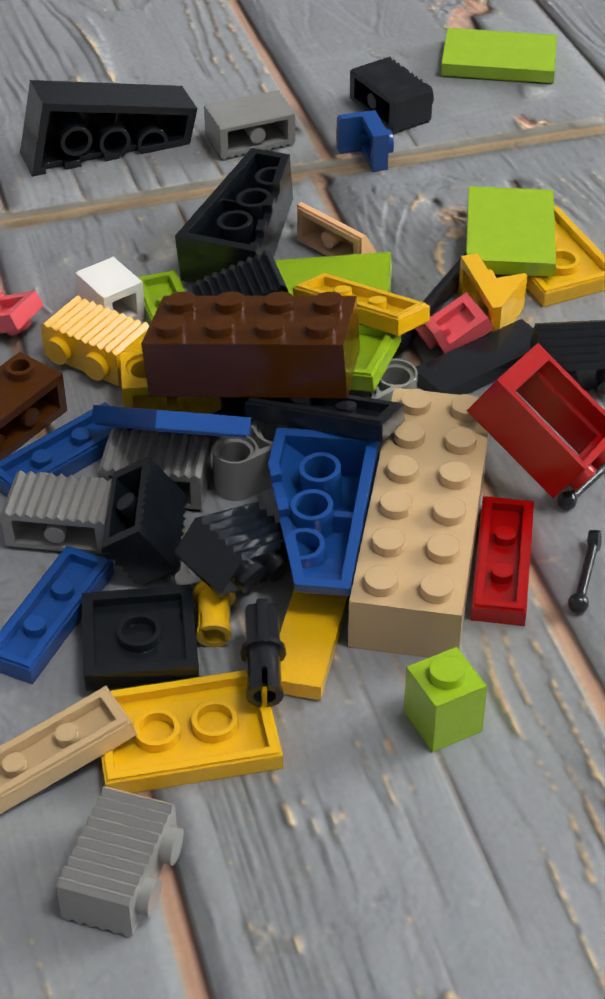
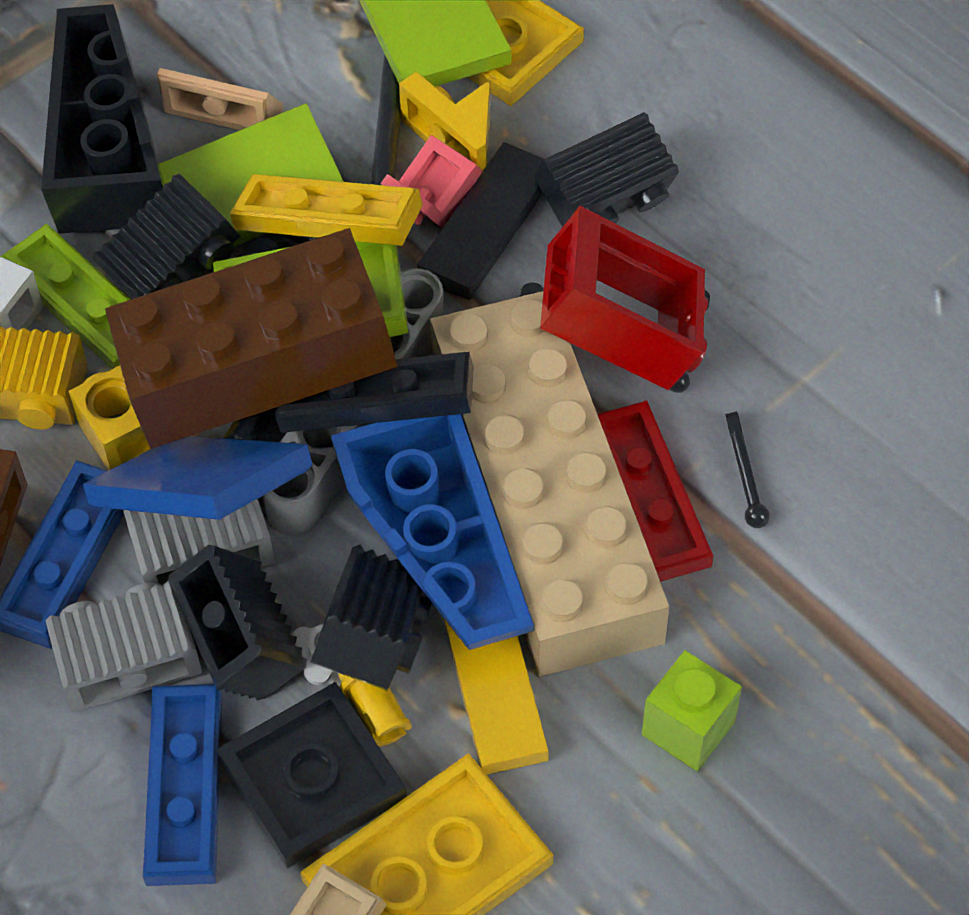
camera: 25 degrees left, 15 degrees up
black axle [240,598,286,707] -> none

